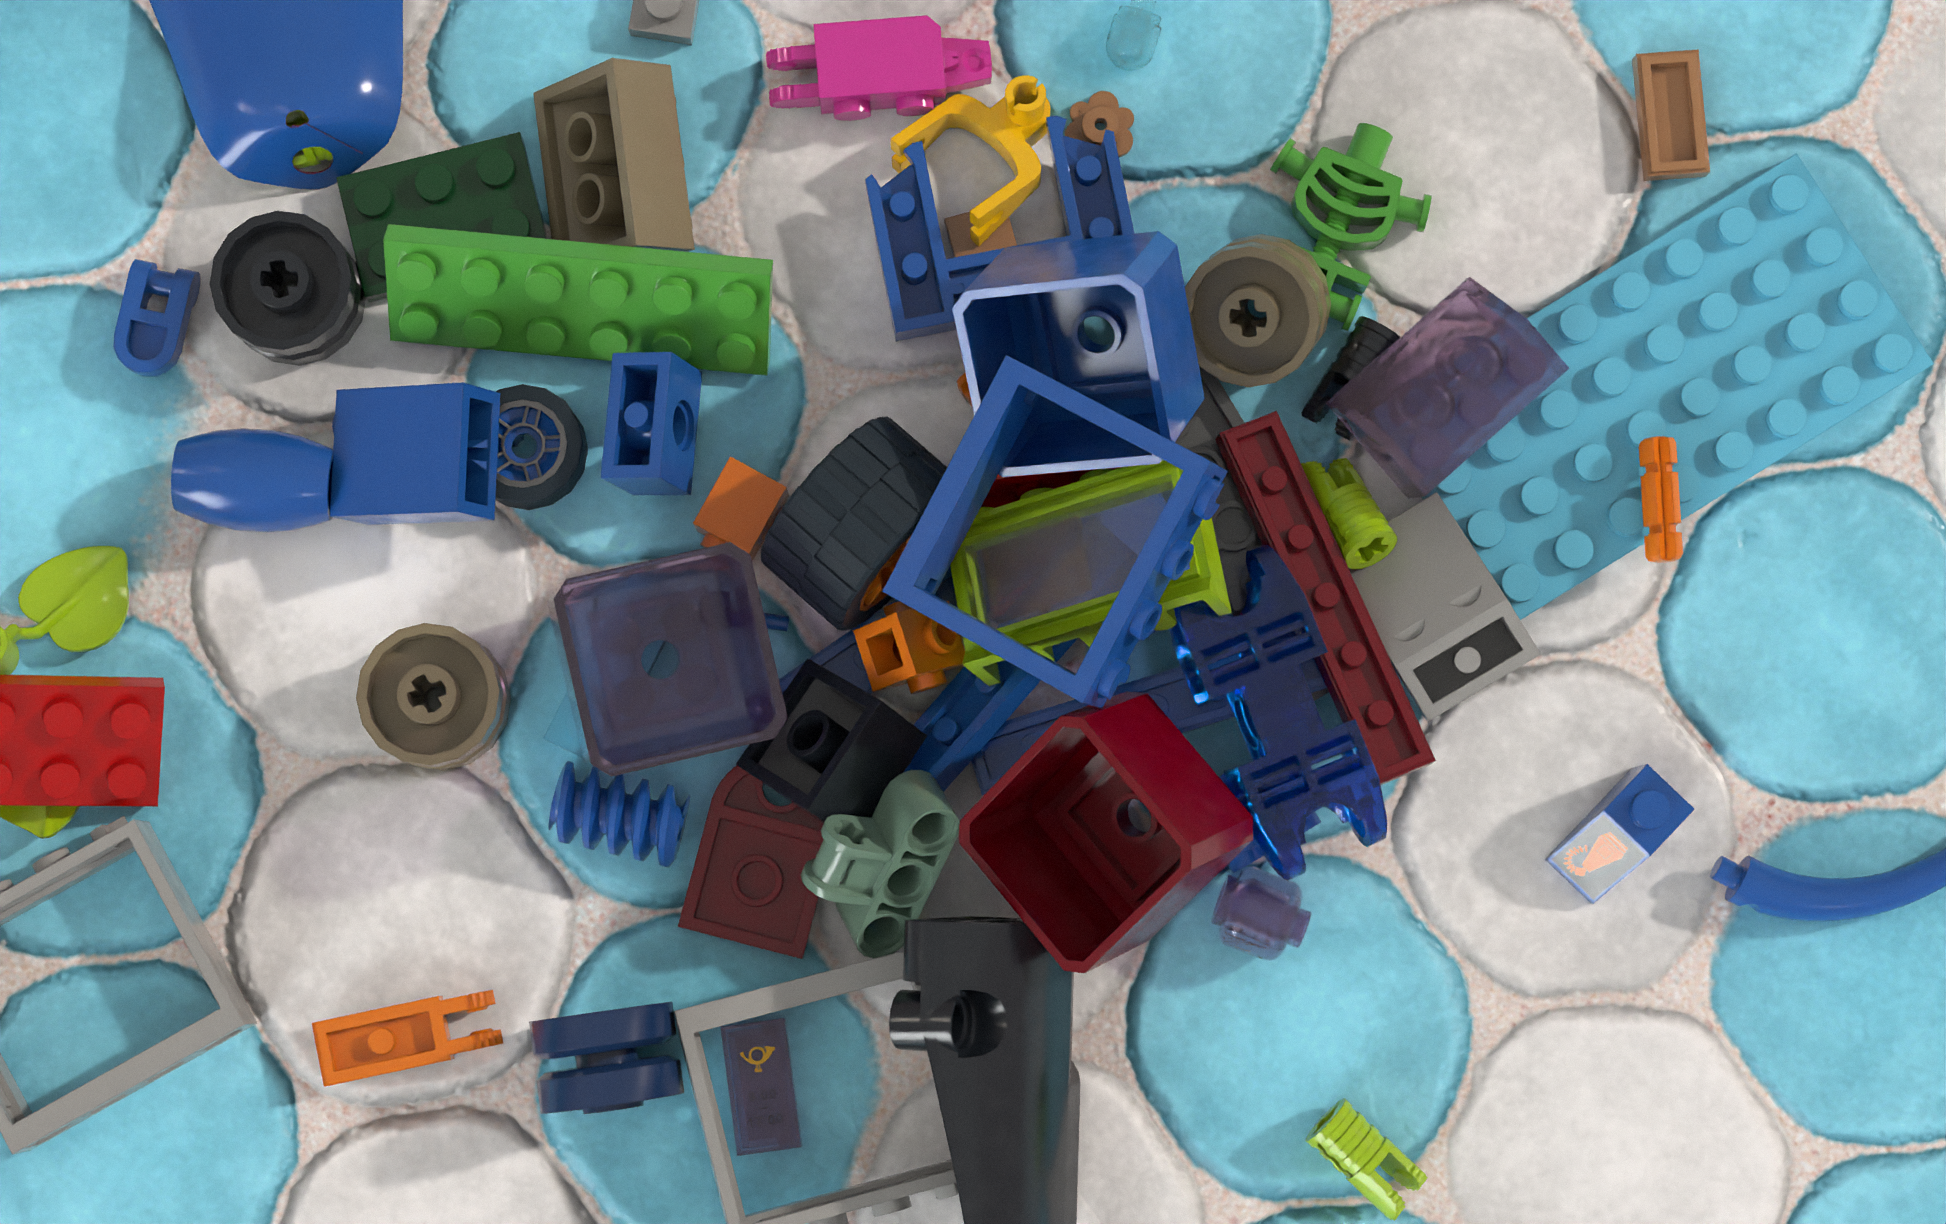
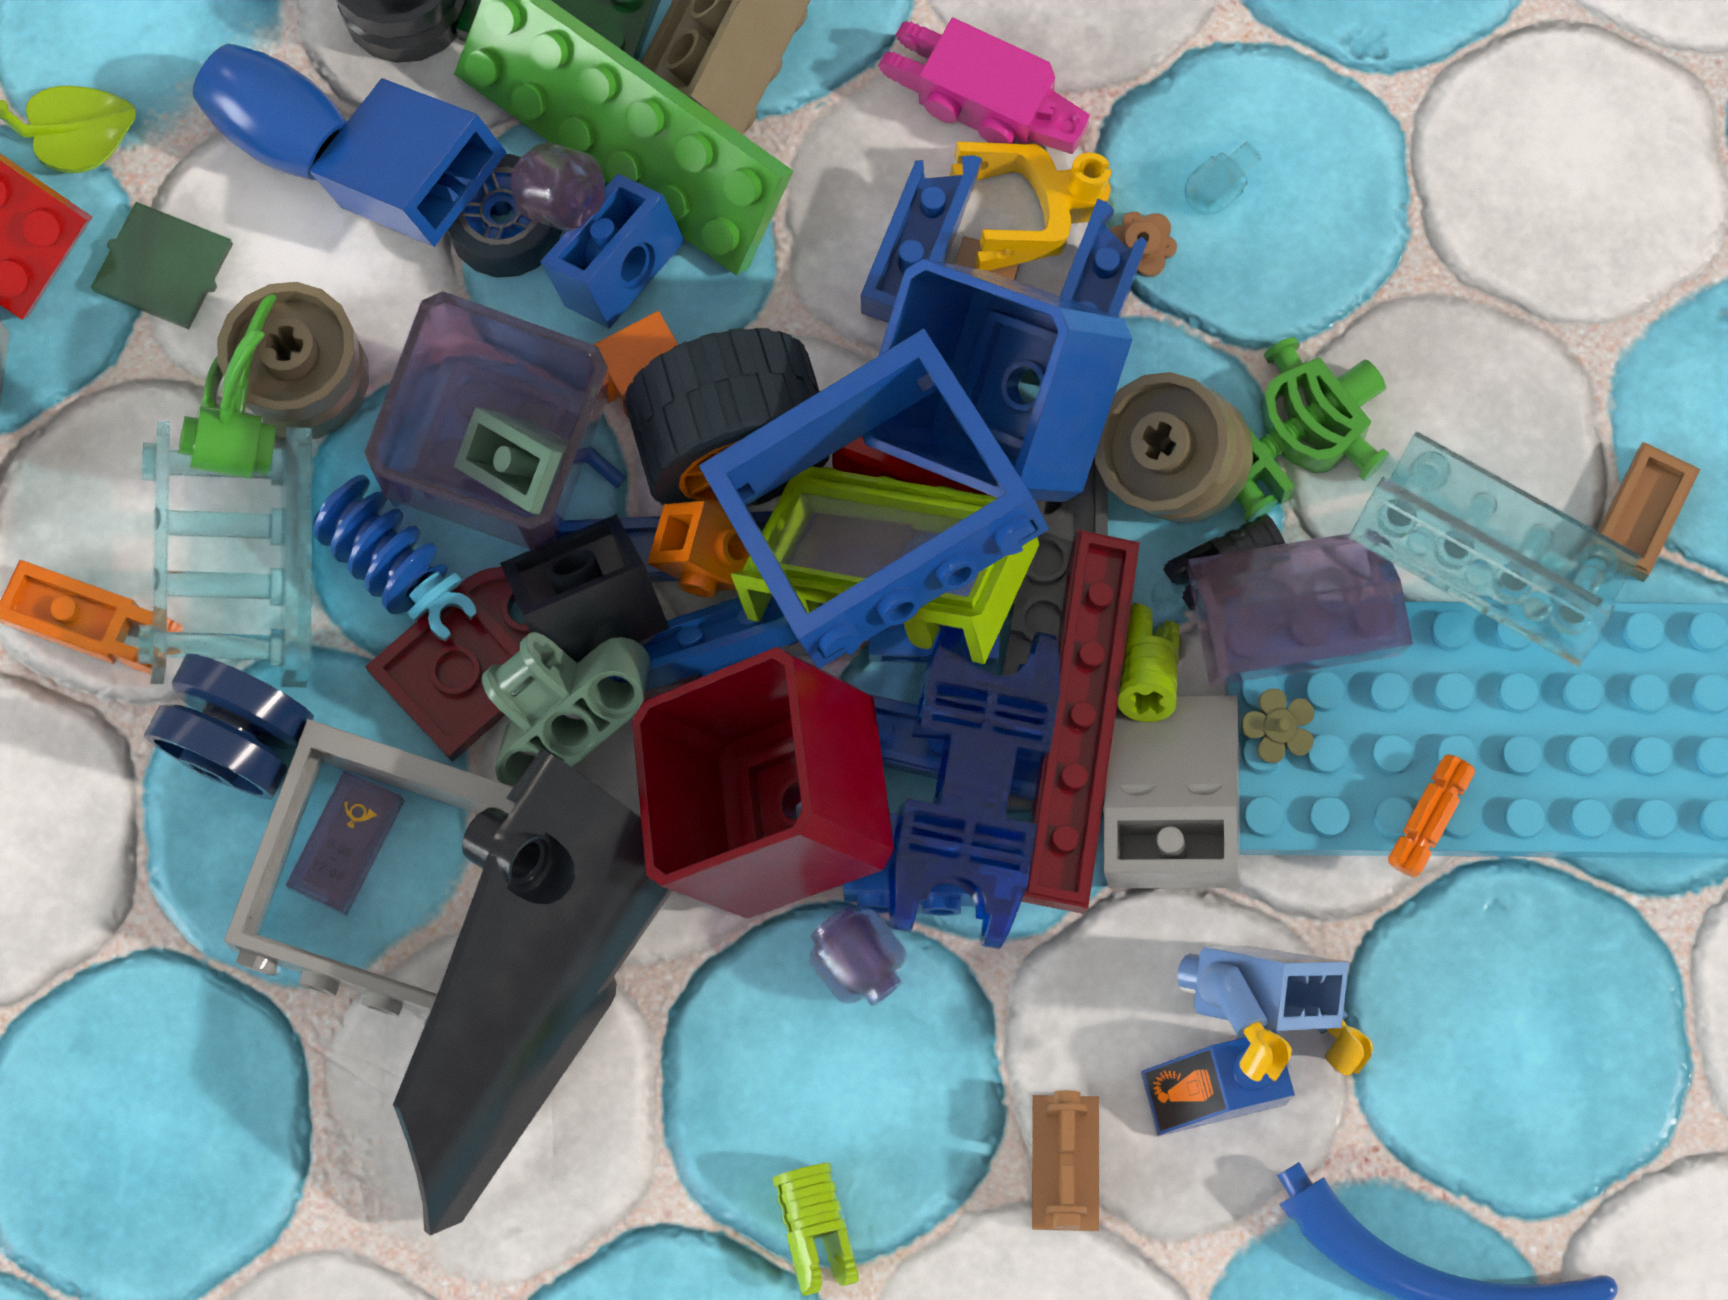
camera: 40 degrees right, 10 degrees down
none -> clear green piece [91,202,233,330]
none -> clear light blue fence [138,421,312,688]
none -> bright green plant [178,294,276,479]
none -> medium azure plate [407,571,477,642]
none -> sand green slope [453,406,571,515]
none -> clear purple head [511,142,605,231]
none -> medium nougat hinge [1032,1090,1099,1231]
none -> medium blue torso [1177,946,1373,1081]
none -> olive plant [1241,688,1315,763]
none -> clear light blue fence [1348,431,1641,667]

